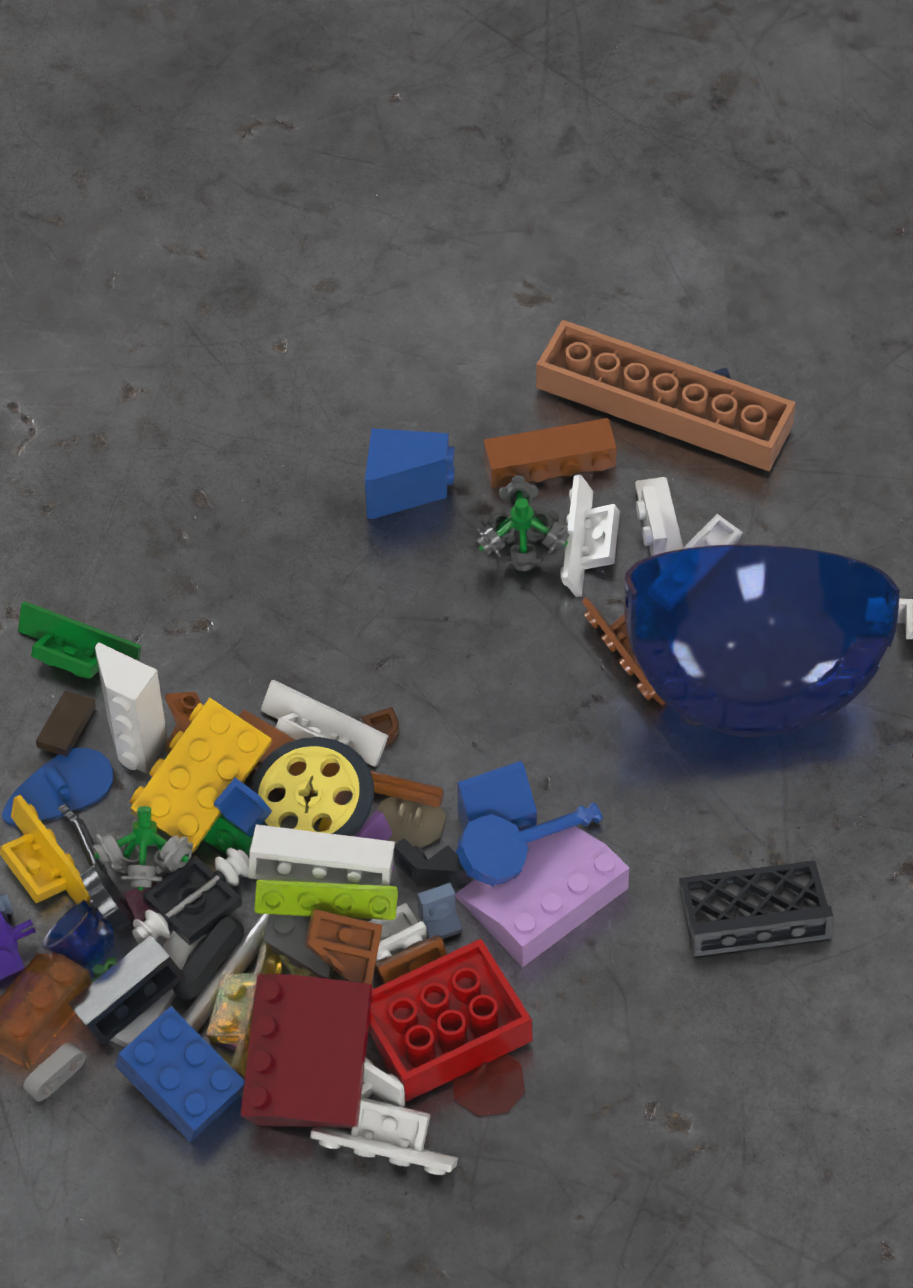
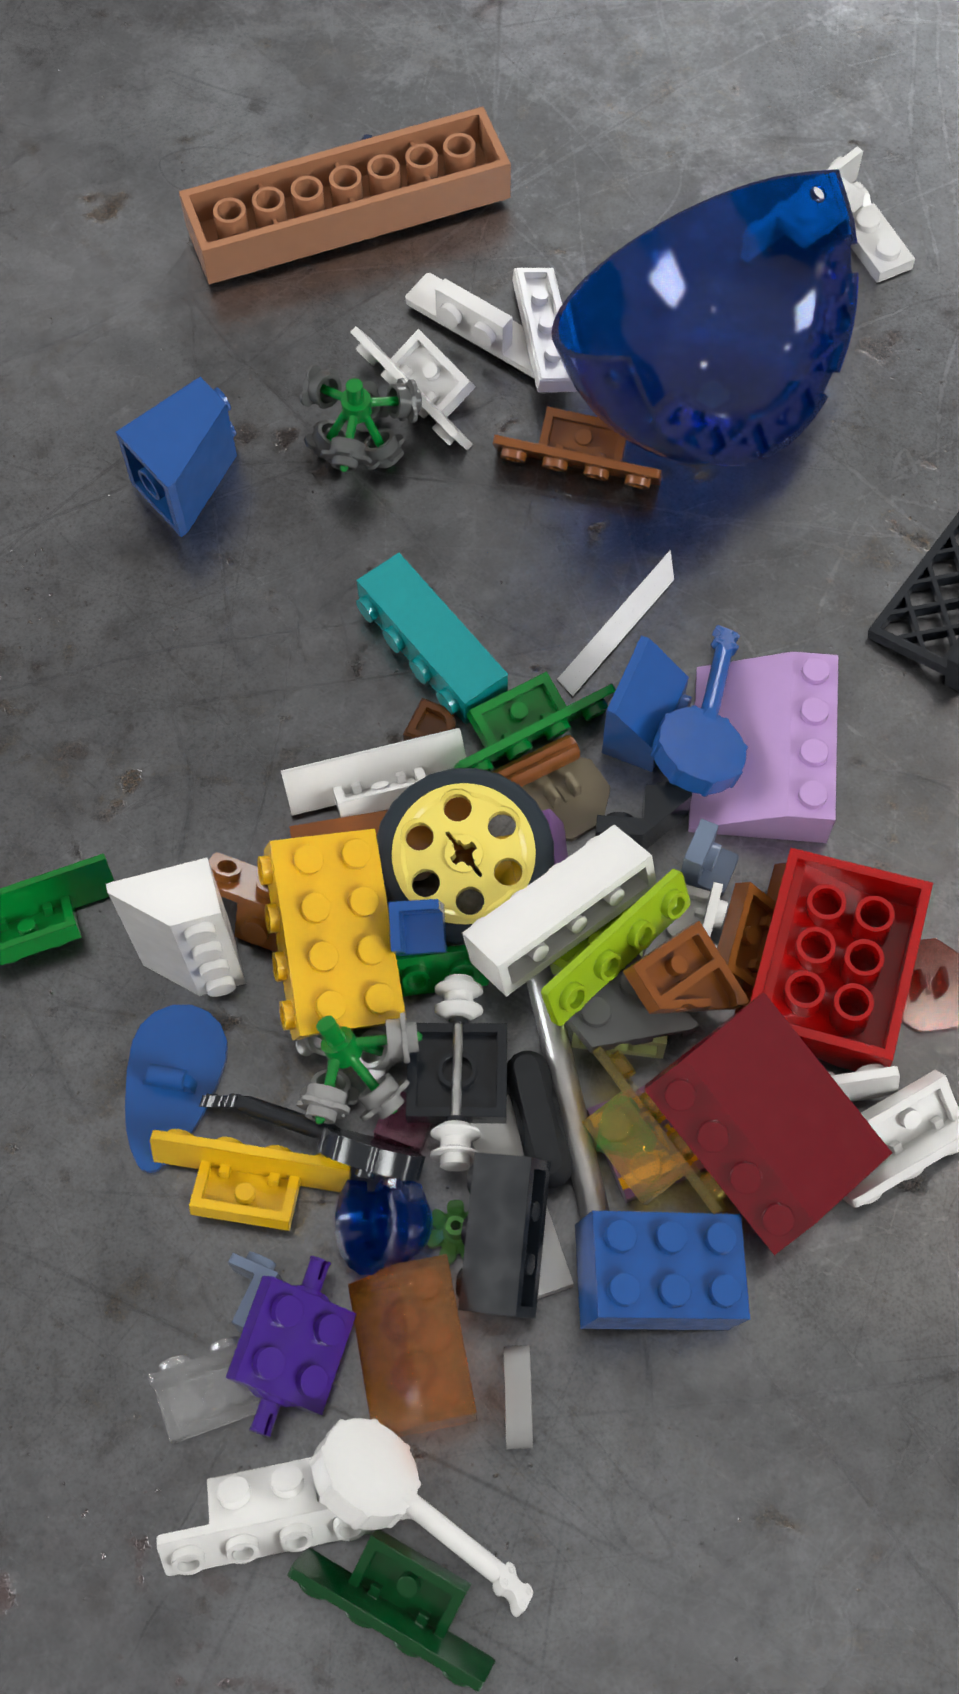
camera: 45 degrees left, 10 degrees up
dark brown tile [36,691,96,757] -> none
dark orange brick [483,418,617,489] -> none
none -> teal brick [356,553,508,725]
none -> green bracket [454,671,616,771]
none -> white sticker [557,550,674,696]

